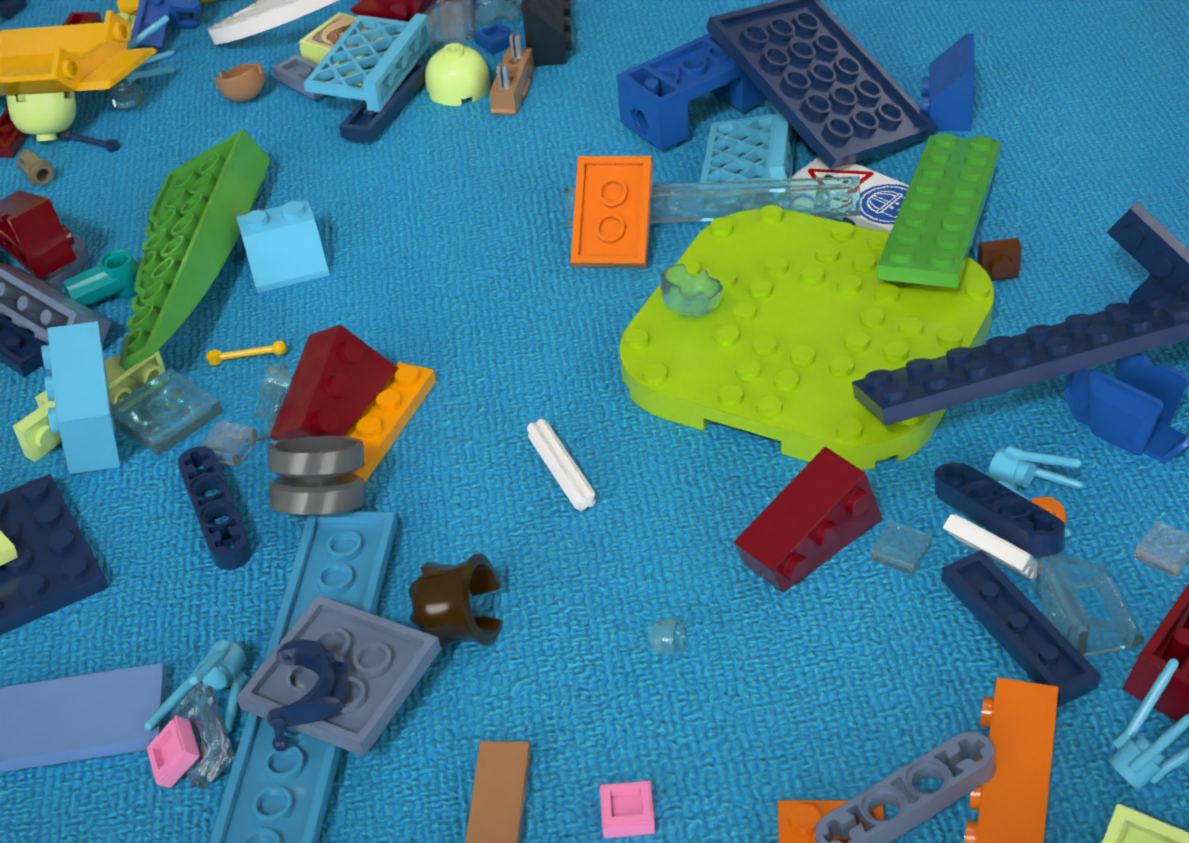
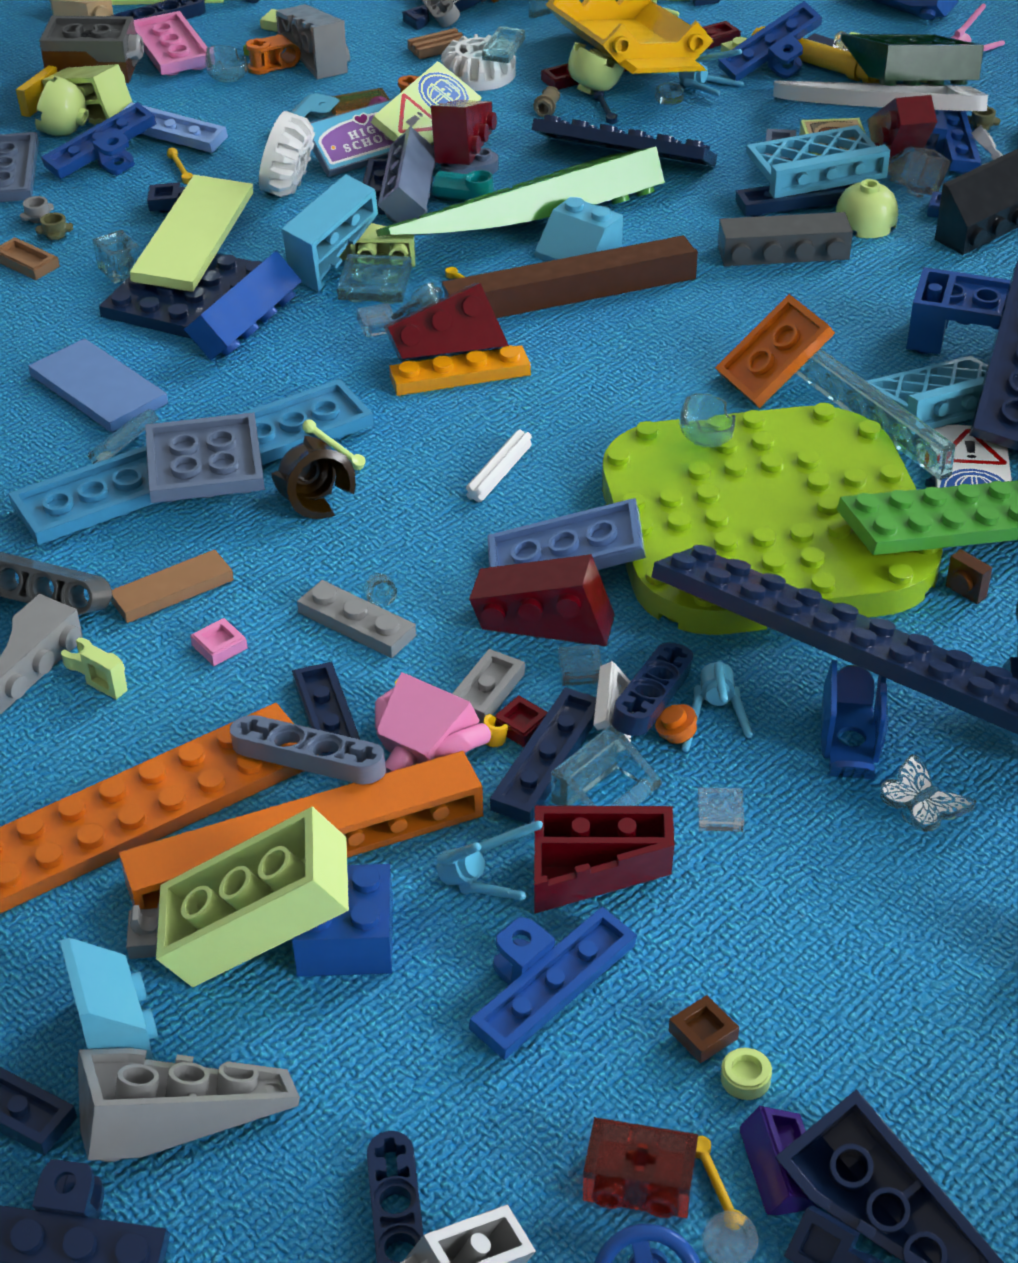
camera: 50 degrees right, 0 degrees up
medium azure plant [144,640,248,733] -> none
bright pink tile [147,716,200,788] -> none
dark blue beam [178,446,252,570] -> none
medium nougat hair [213,63,266,102] -> none
dark grey wheel [267,436,365,515] -> none
dark blue helmet [267,640,347,752] -> none
medium nougat piece [489,33,534,115] -> none
none -> blue brick [184,250,302,360]
none -> dark blue tile [292,662,360,756]
none -> light grey plate [297,580,416,658]
none -> yellowish green hinge [302,419,366,470]
none -> bright pink torso [375,672,508,773]
none -> reddish brown tile [442,235,698,318]
none -> light grey plate [452,649,525,723]
none -> medium blue tile [487,498,646,570]
none -> dark red tile [495,695,548,747]
none -> dark blue plate [531,114,717,167]
none -> dark grey brick [718,212,853,266]

